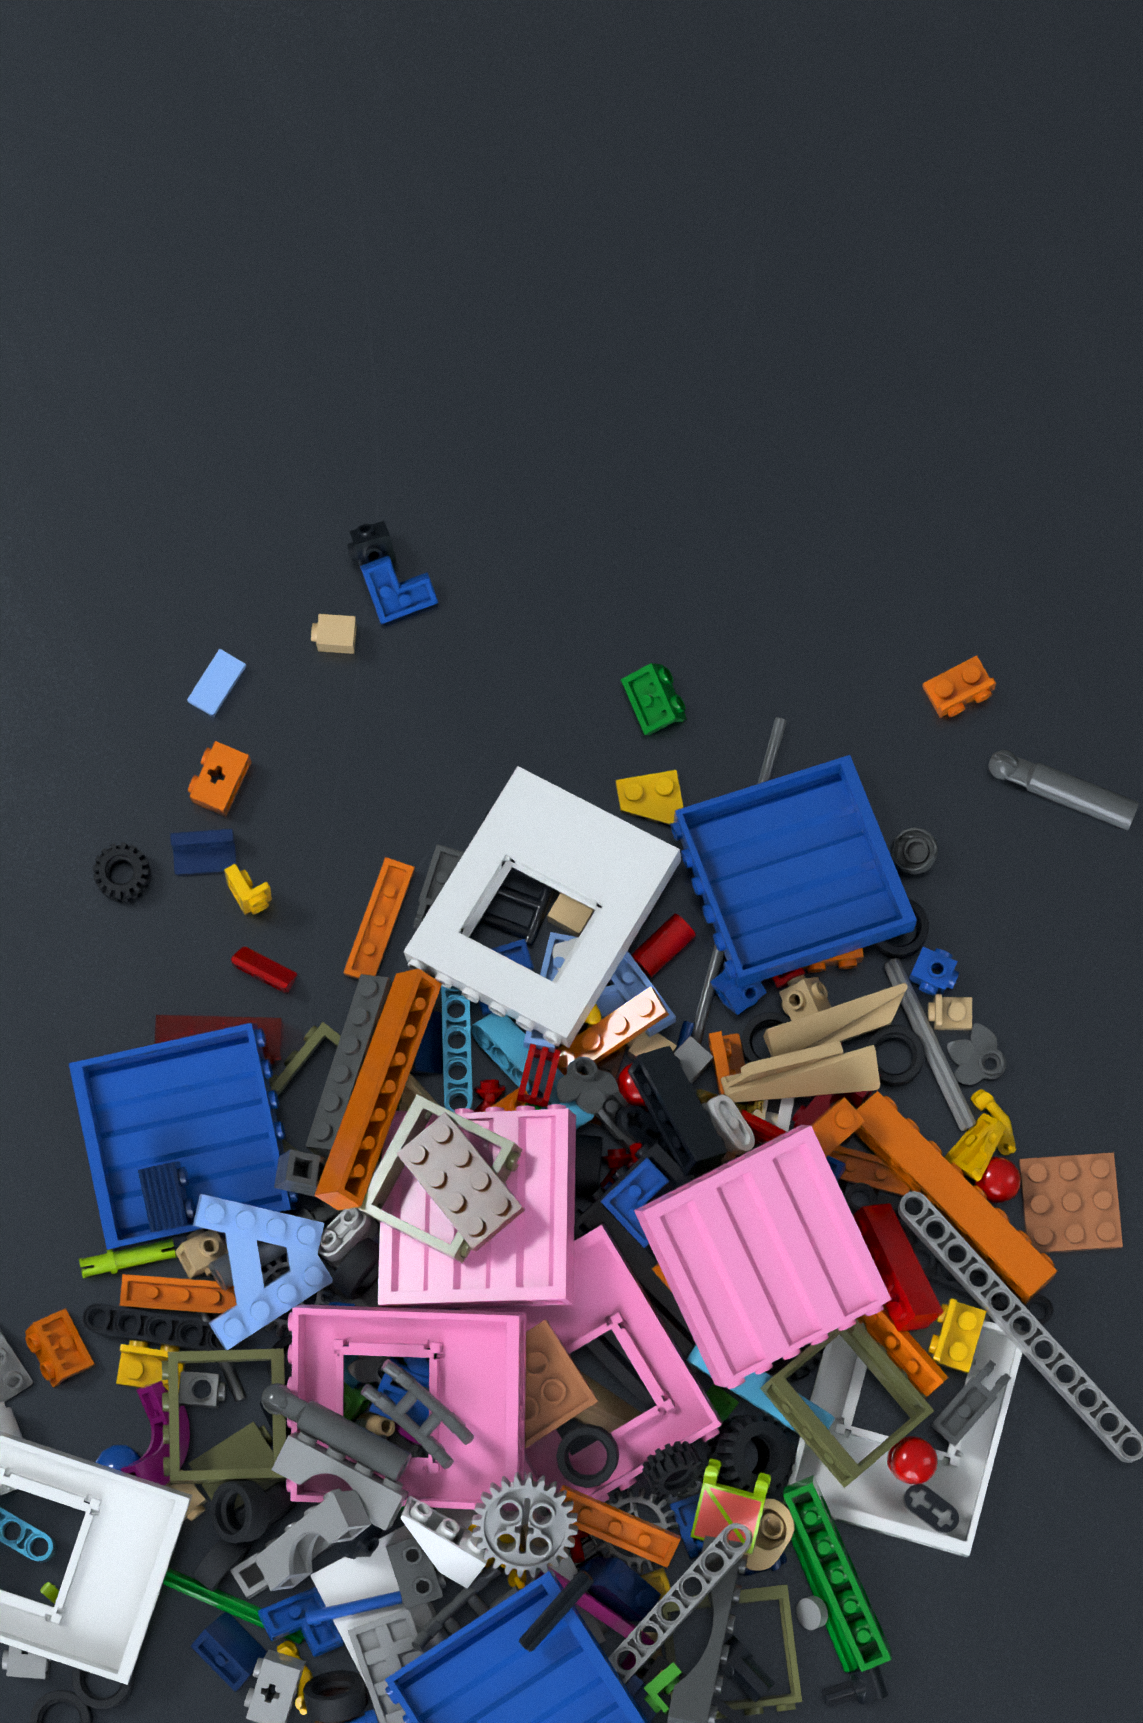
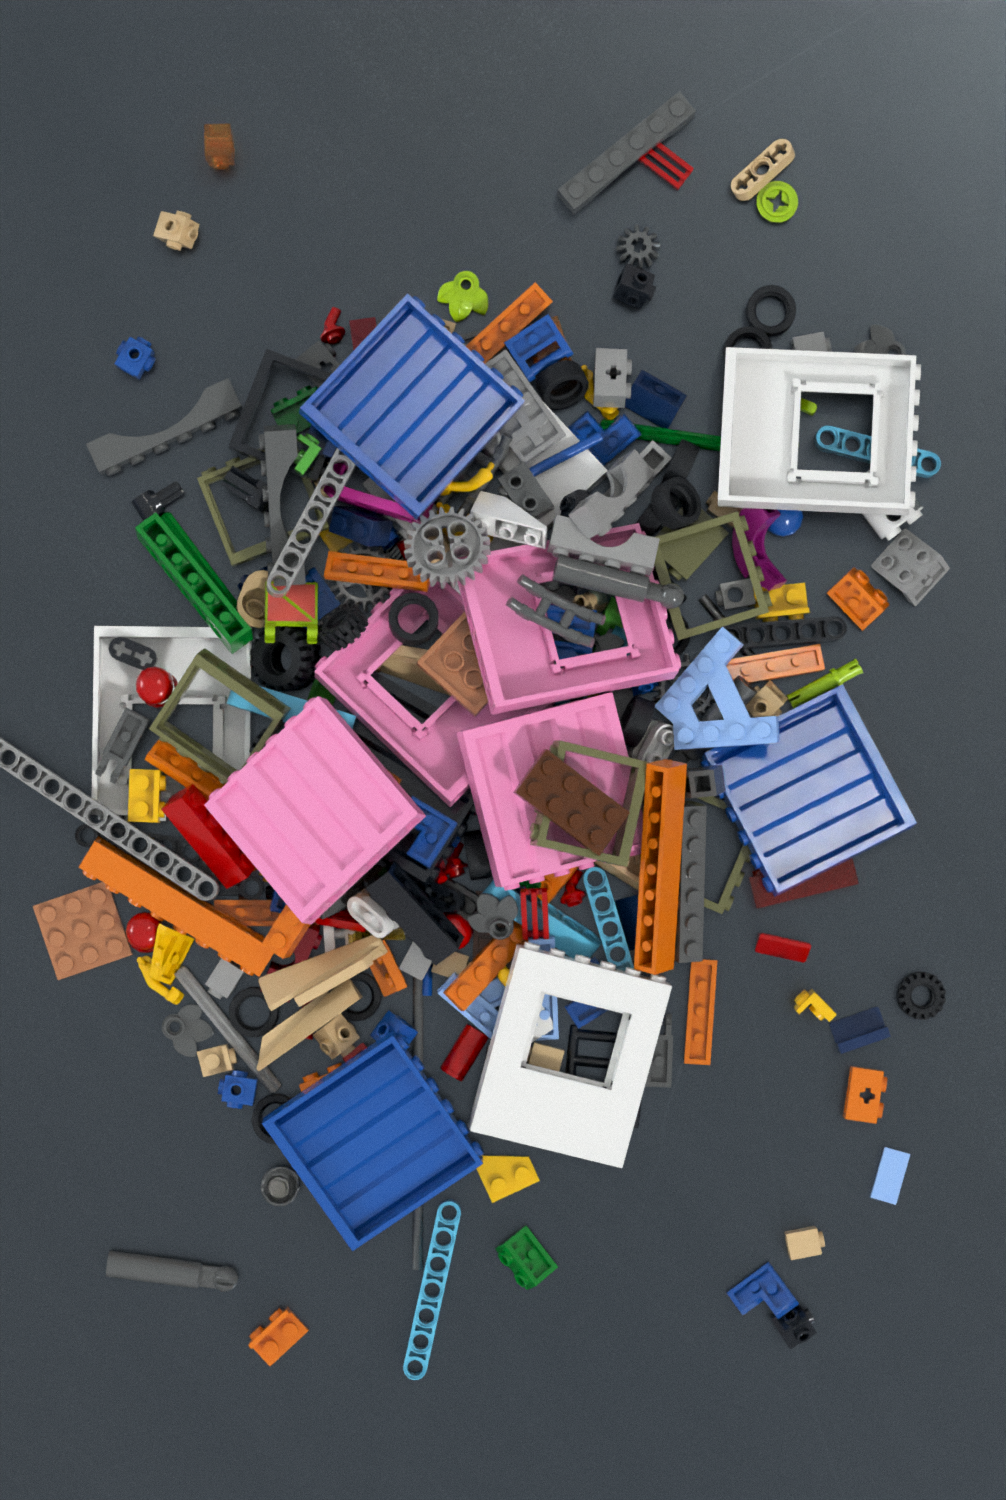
camera: 160 degrees right, 10 degrees up
dark blue brick [138,1162,196,1232] -> none
black axle [519,1570,594,1652] -> none
light grey tile [796,1596,828,1630] -> none
none -> light grey brick [205,958,245,1000]
none -> medium azure beam [403,1199,461,1380]
none -> yellow piece [440,462,494,496]

